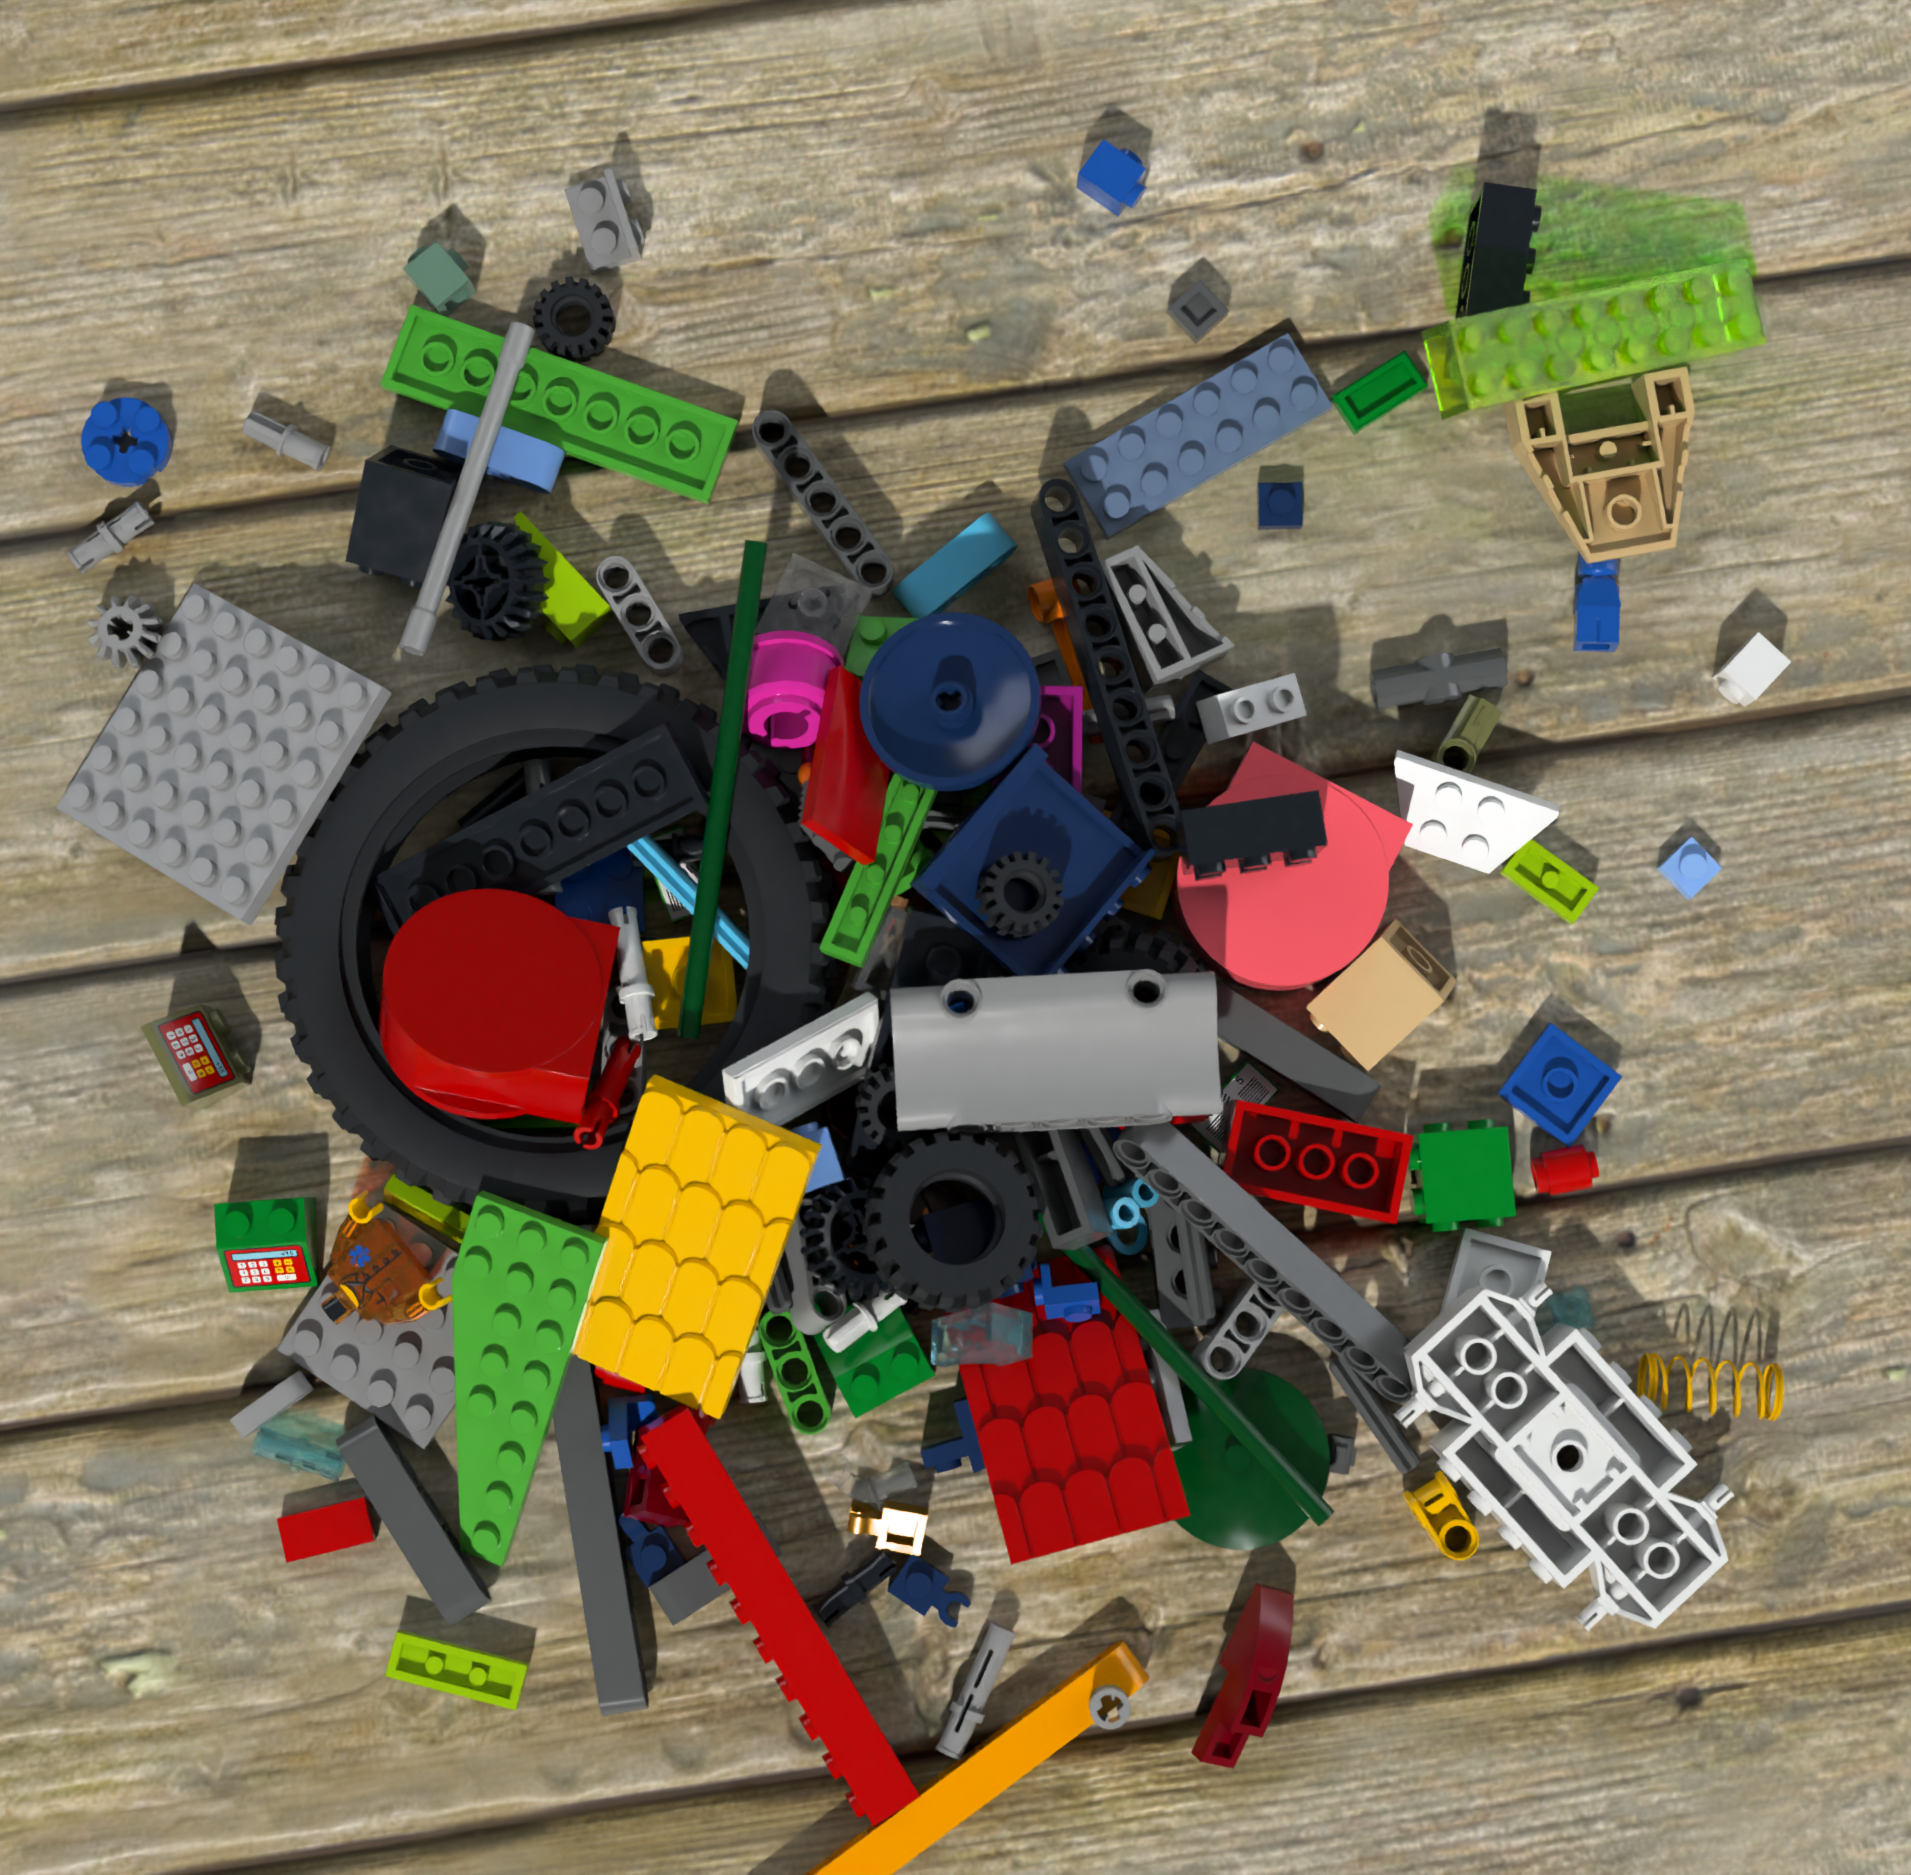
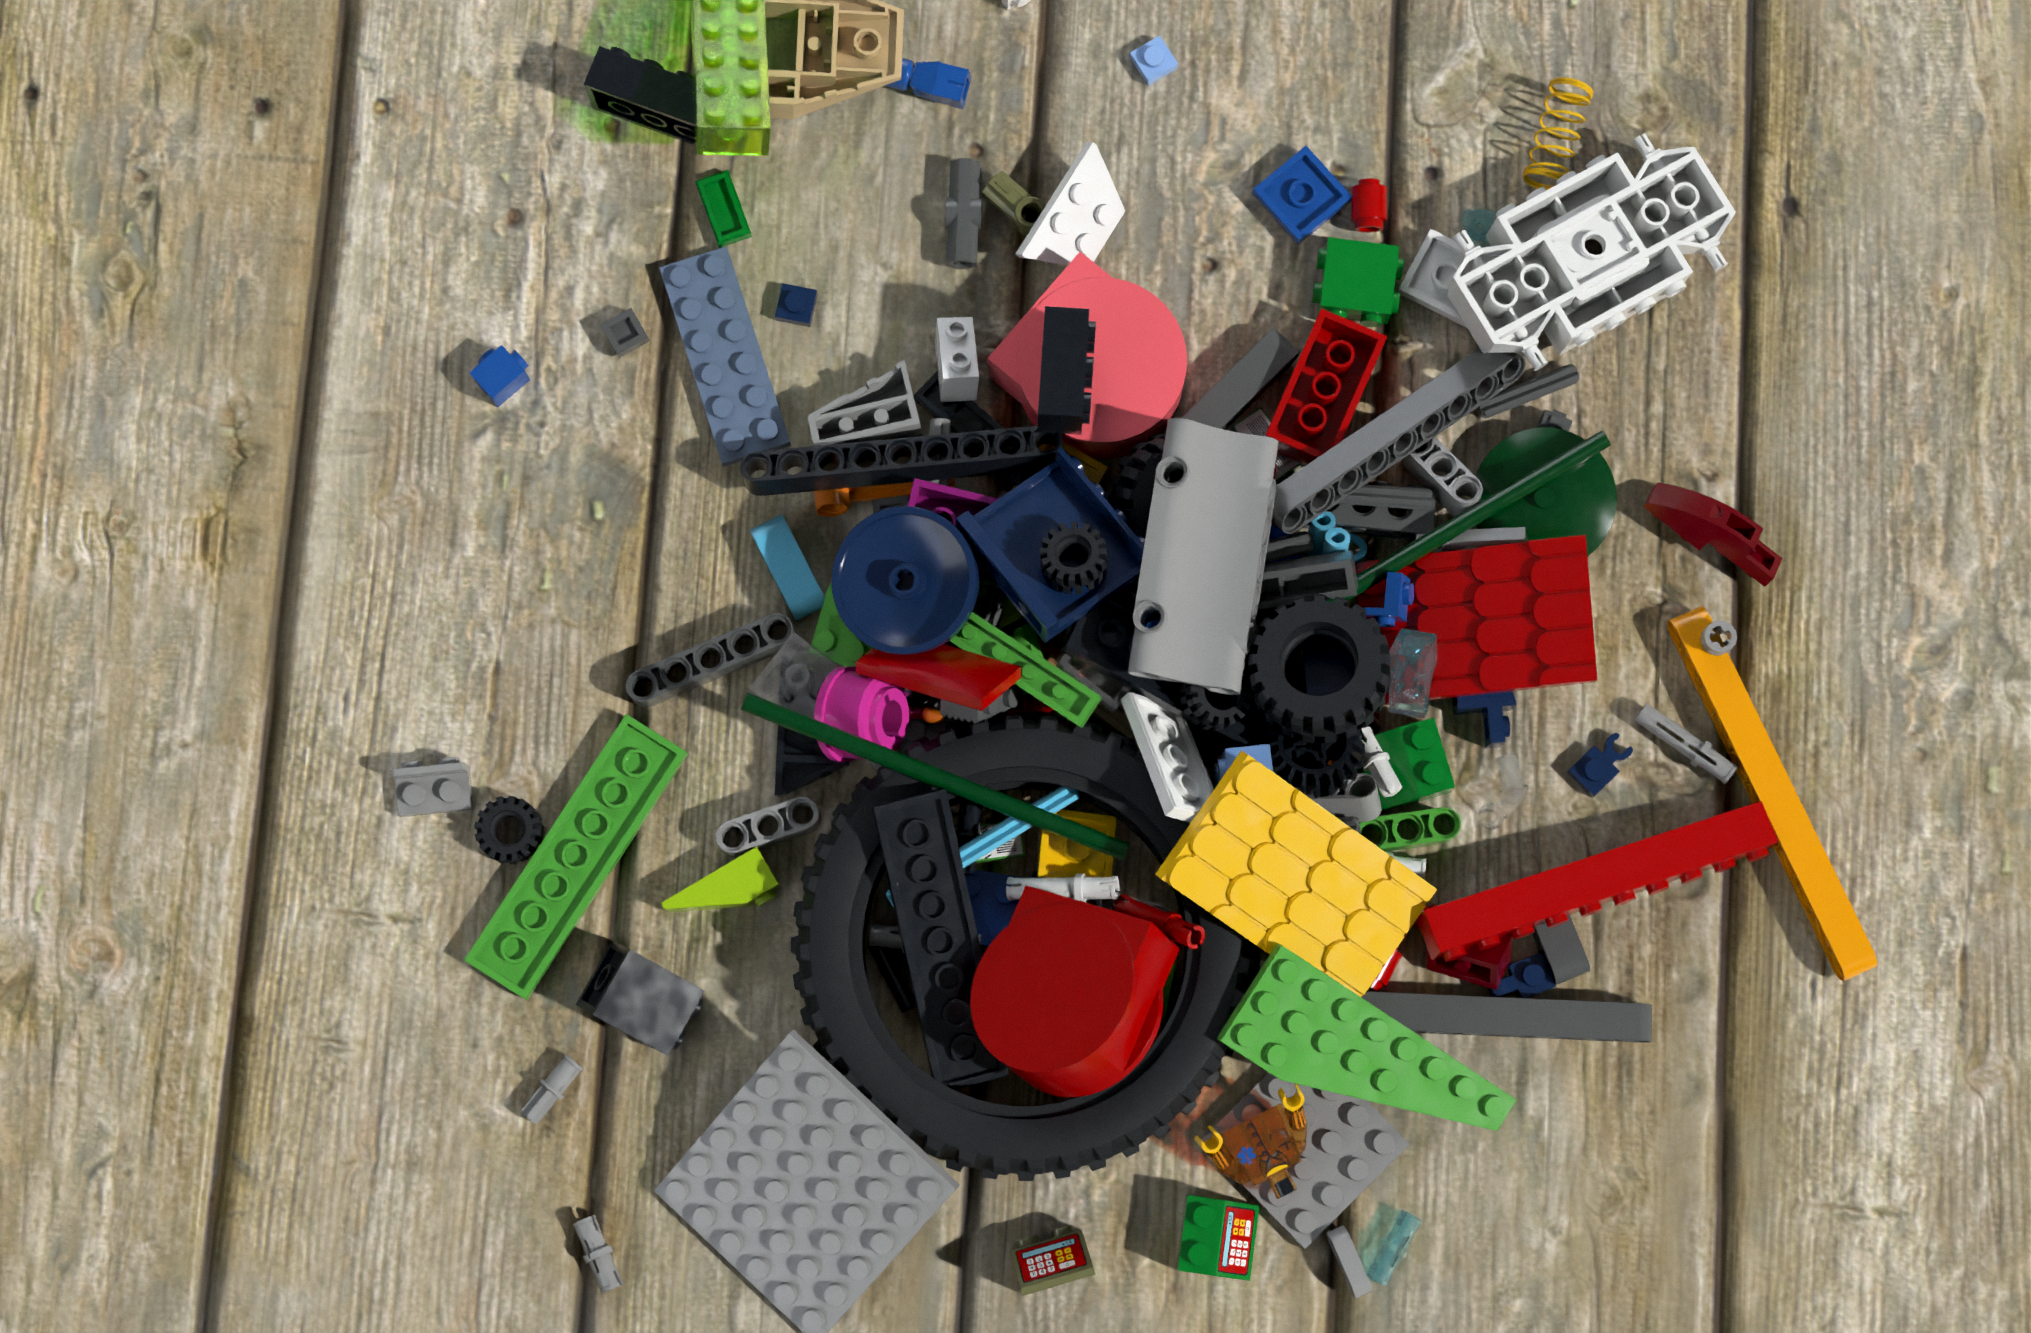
camera: 75 degrees left, 5 degrees down
blue plate [81,397,173,487] -> none
light grey gear [87,594,164,669] -> none
red tile [277,1496,377,1563] -> none
dark grey beam [336,1414,492,1626] -> none
lime plate [384,1173,470,1245] -> none
lime plate [385,1629,530,1710] -> none
light grey piece [399,322,535,656] -> none
sand green brick [403,241,477,317] -> none
medium blue beam [432,409,566,494] -> none
black gear [445,521,551,642] -> none
blue bracket [601,1394,658,1469] -> none
black pin [811,1549,899,1628] -> none
plate [847,1500,929,1556] -> none
tan slope [1306,918,1457,1071] -> none
yellow piece [1402,1470,1479,1560] -> none
lime plate [1499,839,1599,925] -> none

